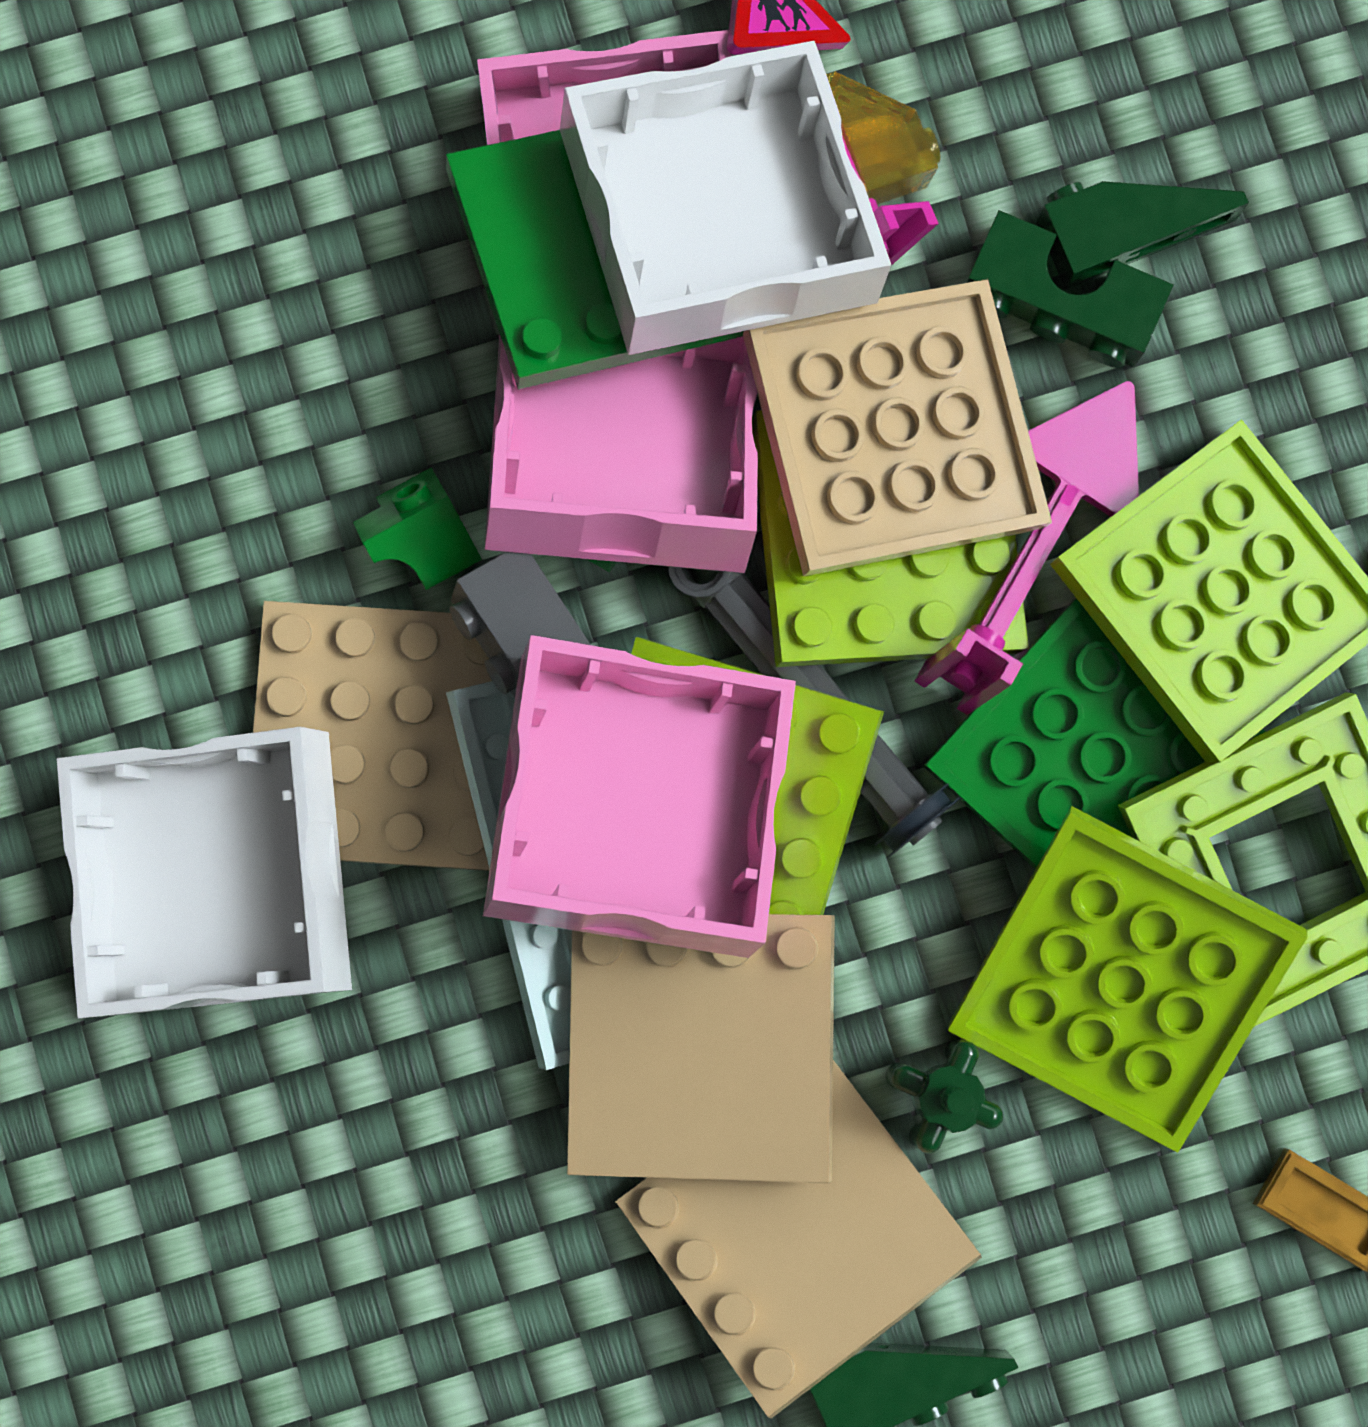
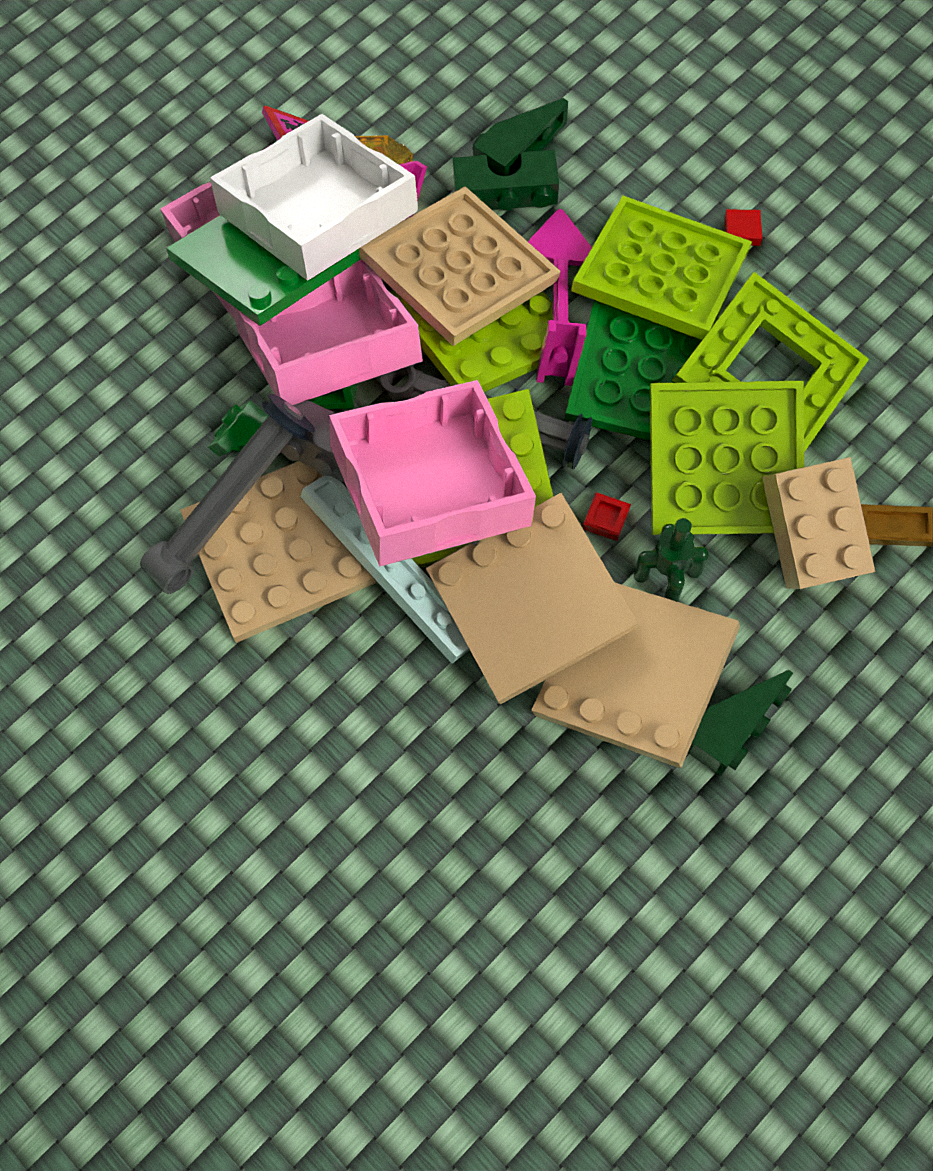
camera: 25 degrees left, 15 degrees down
white tile [57,727,352,1018] -> none
none -> dark grey piece [140,393,315,594]
none -> red tile [583,492,631,541]
none -> tan brick [762,457,875,589]

